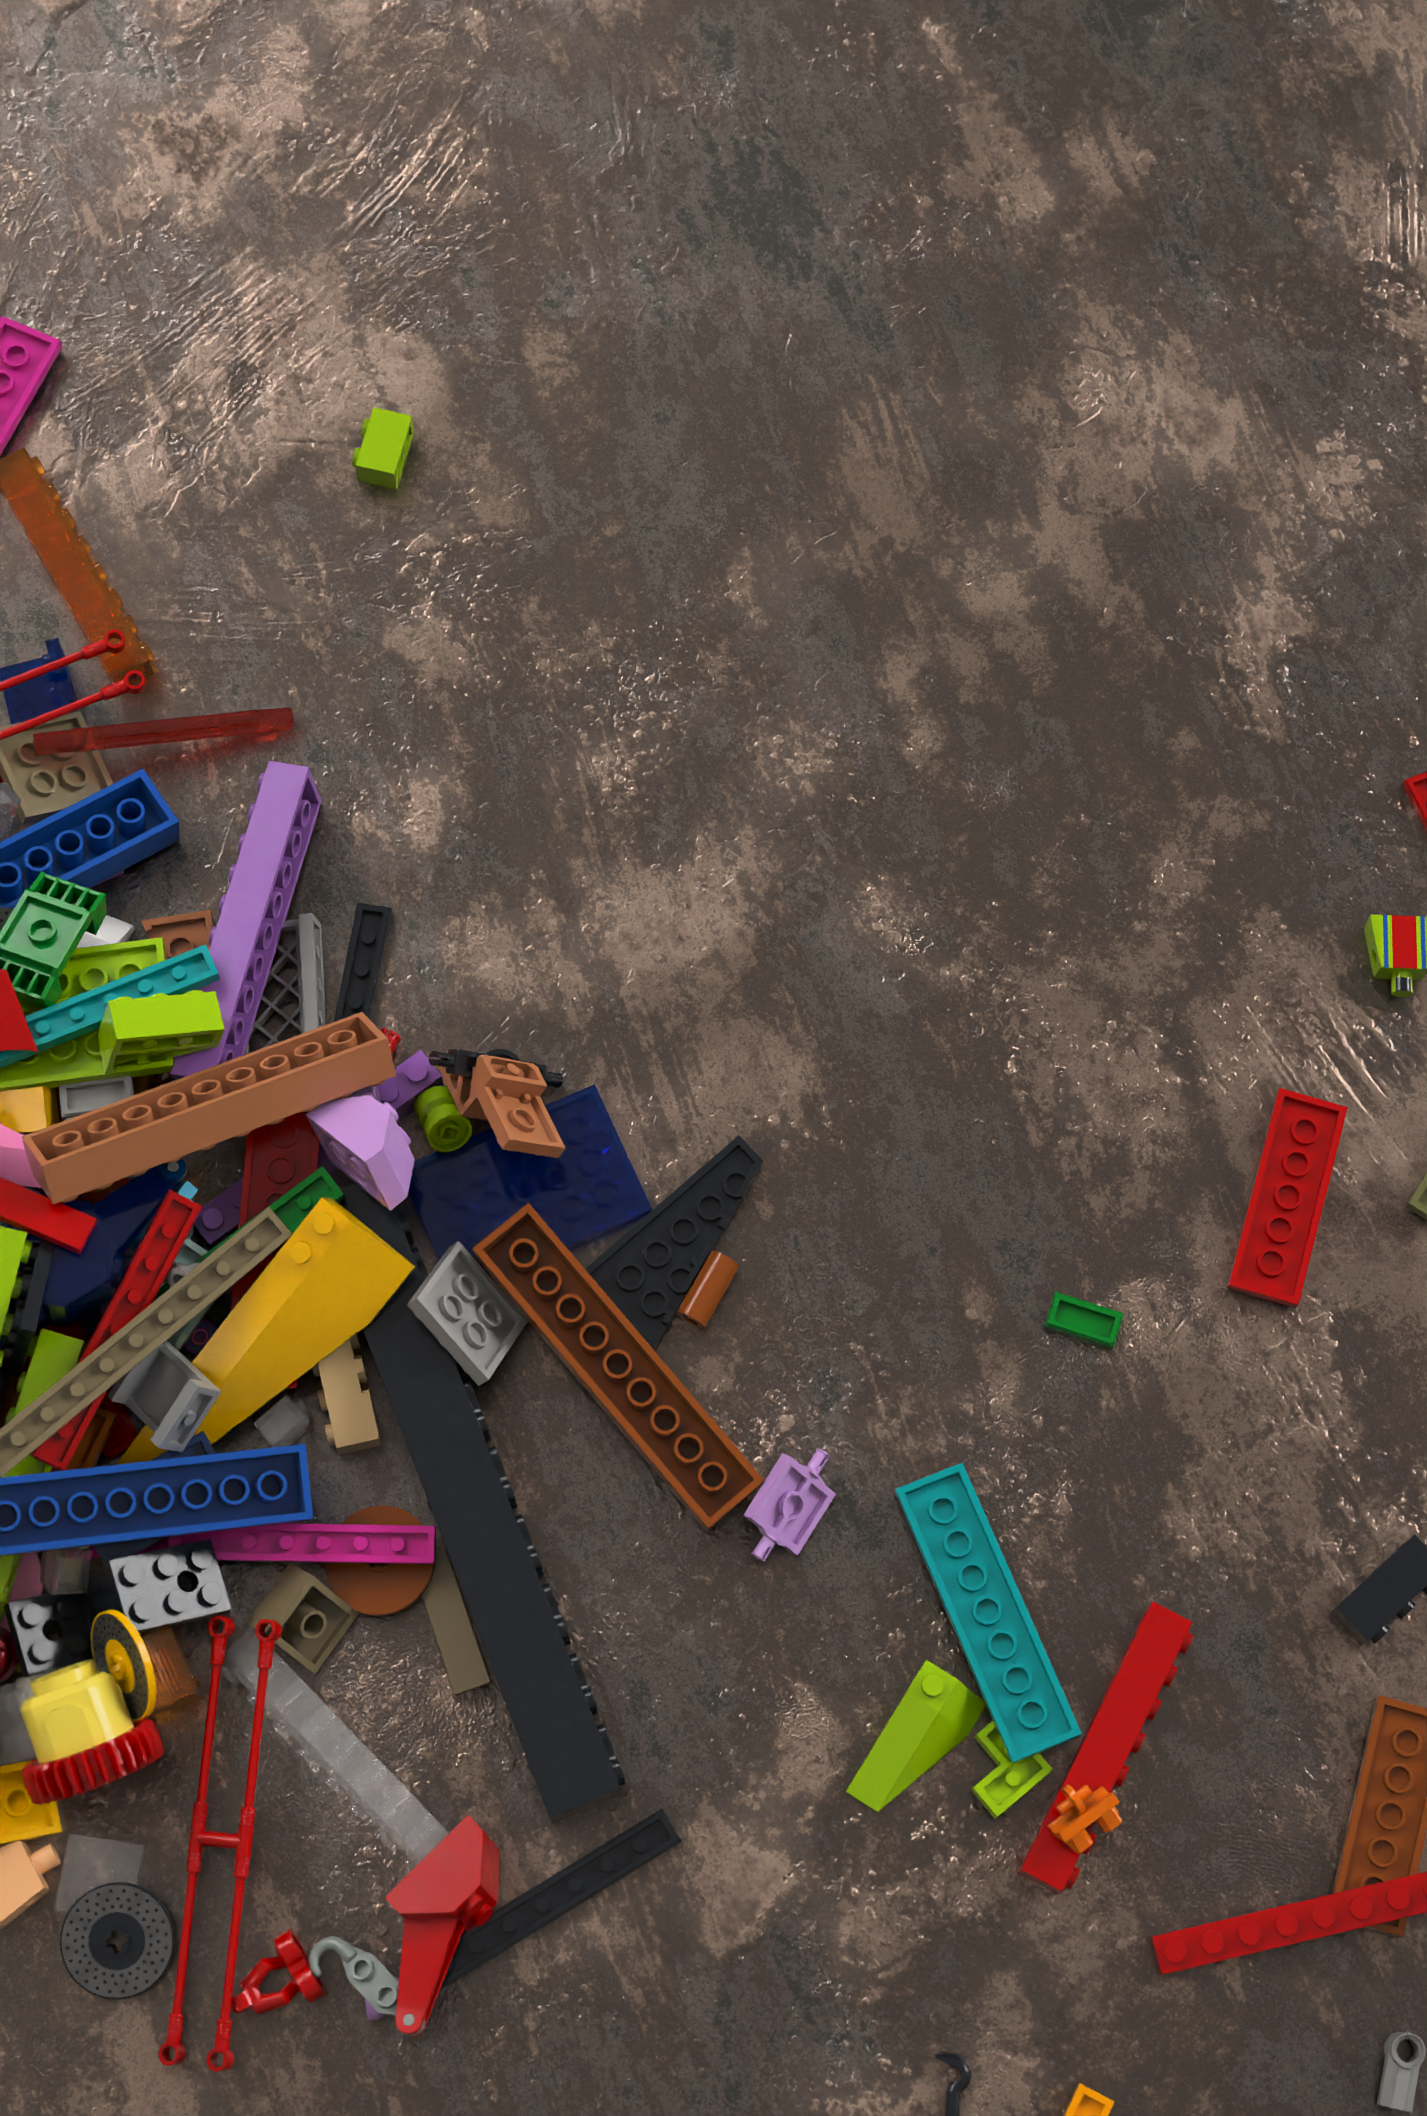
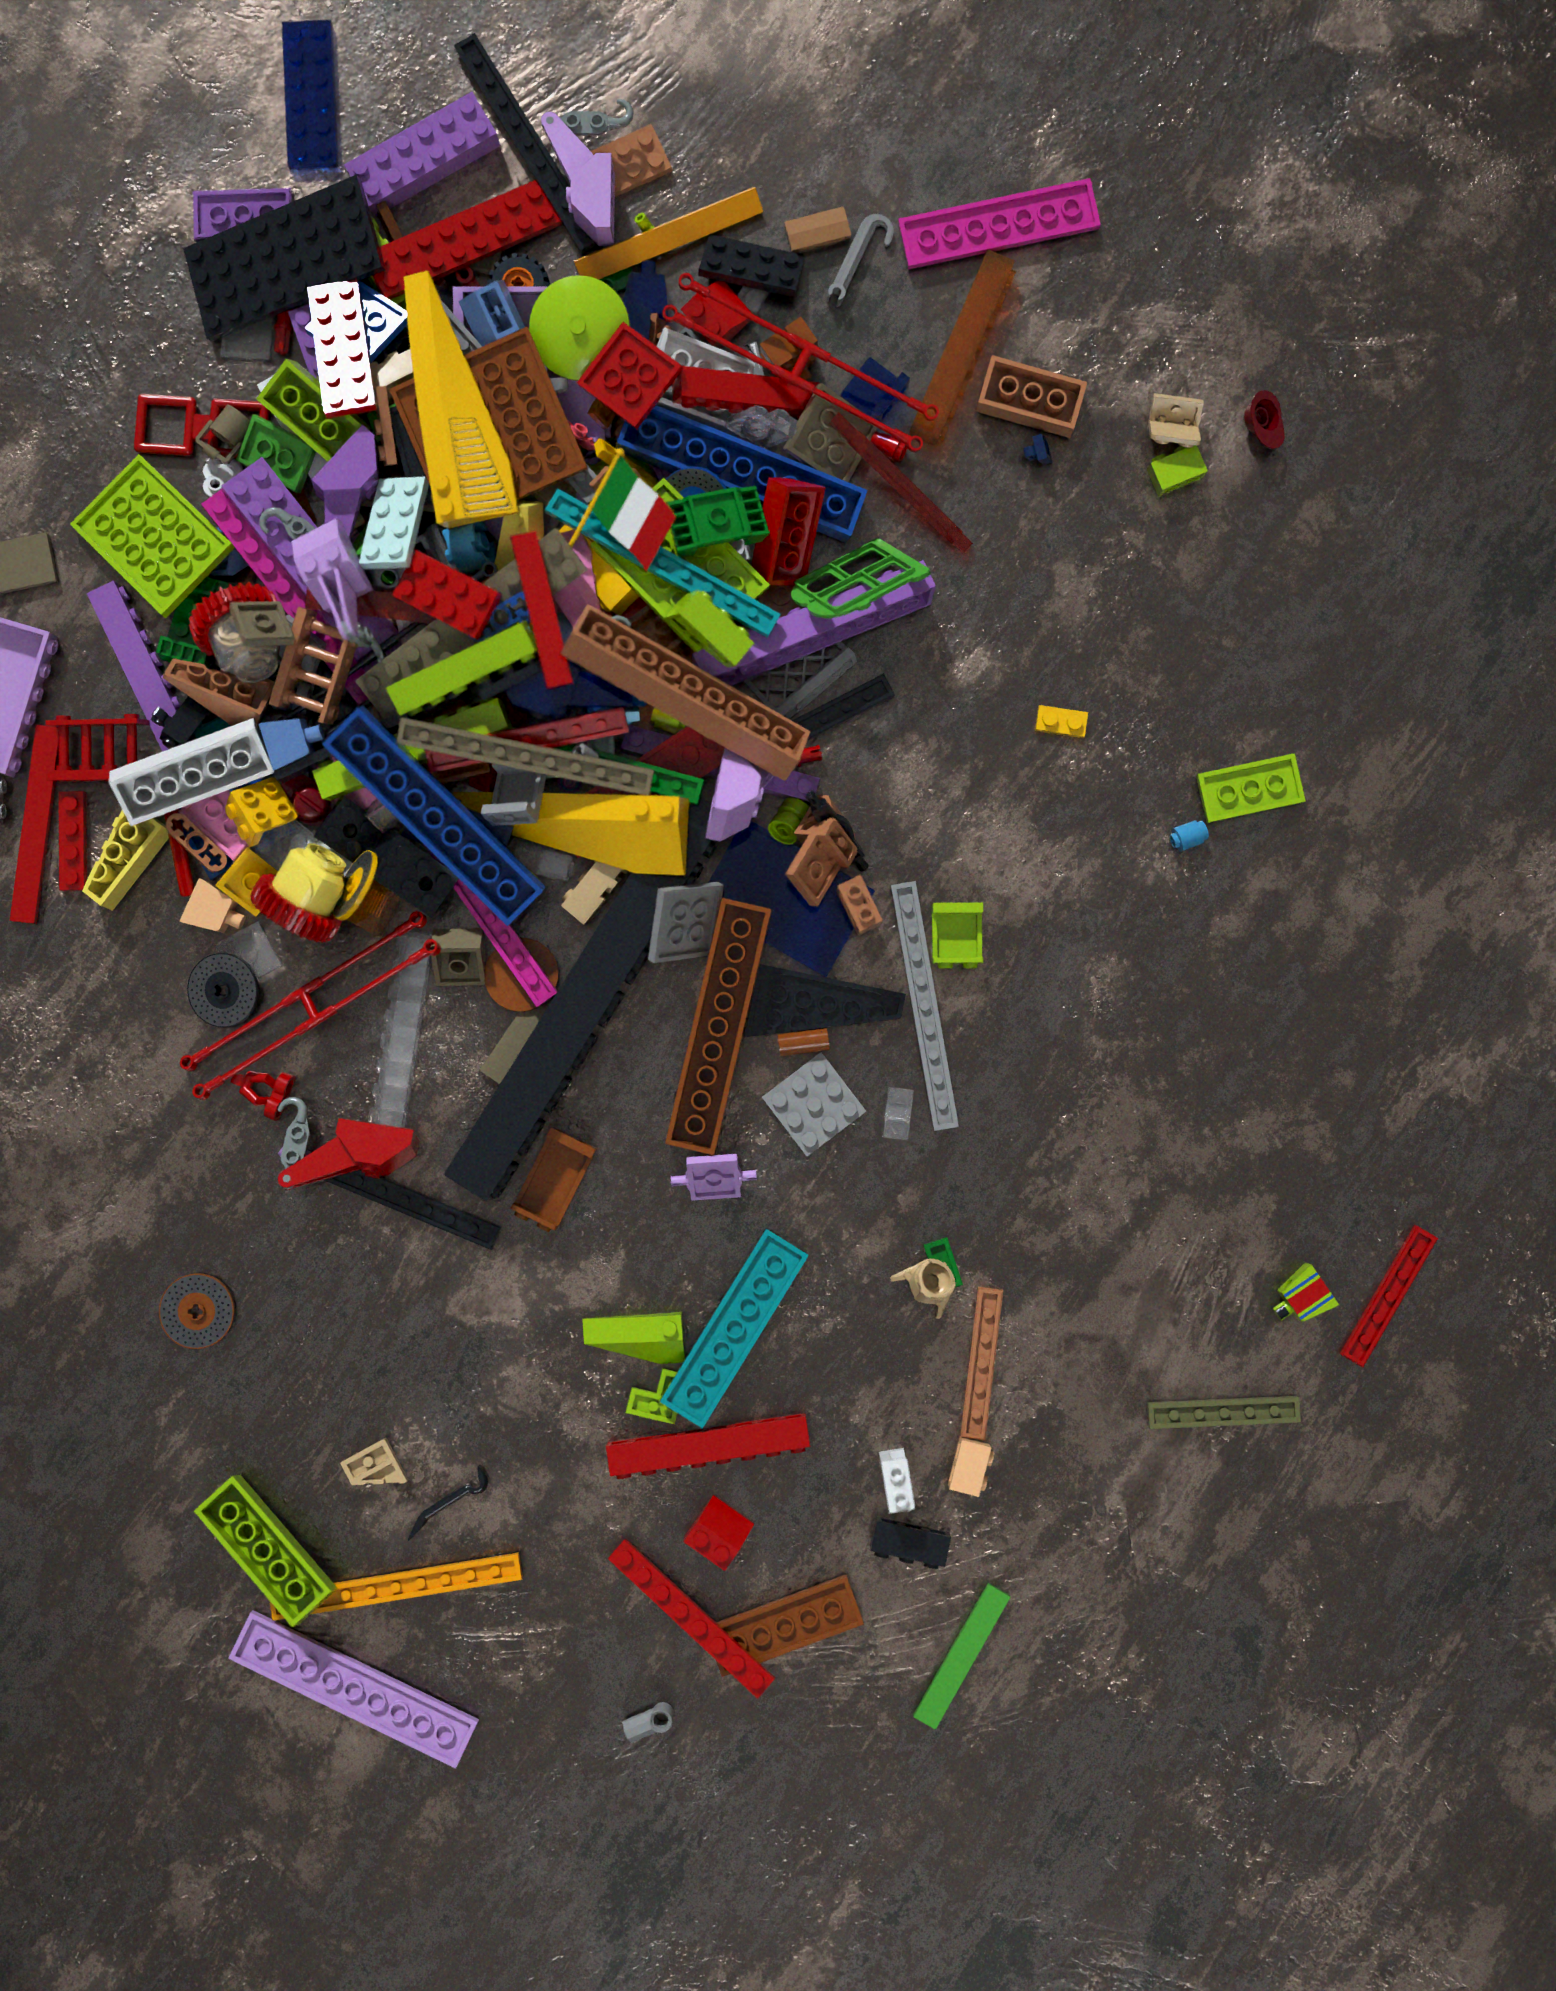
camera: 60 degrees right, 15 degrees up
light grey tile [59,1076,134,1121] -> none
orange hips [1047,1784,1122,1854] -> none
red plate [1227,1088,1348,1308] -> none
none -> dark orange panel [511,1127,597,1232]
none -> lime brick [650,707,685,734]
none -> red slope [683,1494,754,1571]
none -> red slope [751,478,826,585]
none -> light grey plate [762,1052,866,1156]
none -> bright green window [791,538,931,618]
none -> nougat window [836,875,883,936]
none -> red cone [870,431,908,462]
none -> white panel [879,1448,915,1513]
none -> clear brick [882,1087,914,1140]
none -> tan helmet [890,1259,956,1319]
none -> light grey plate [891,881,959,1131]
none -> lime panel [932,902,984,969]
none -> light nougat brick [948,1437,994,1497]
none -> nougat tile [960,1286,1003,1440]
none -> nougat brick [976,355,1087,438]
none -> dark blue tile [1023,434,1053,465]
none -> yellow plate [1035,705,1088,738]
none -> tan bracket [1148,393,1204,448]
none -> dark azure brick [1169,820,1209,852]
none -> lime plate [1196,753,1306,823]
none -> dark red piece [1244,390,1285,449]

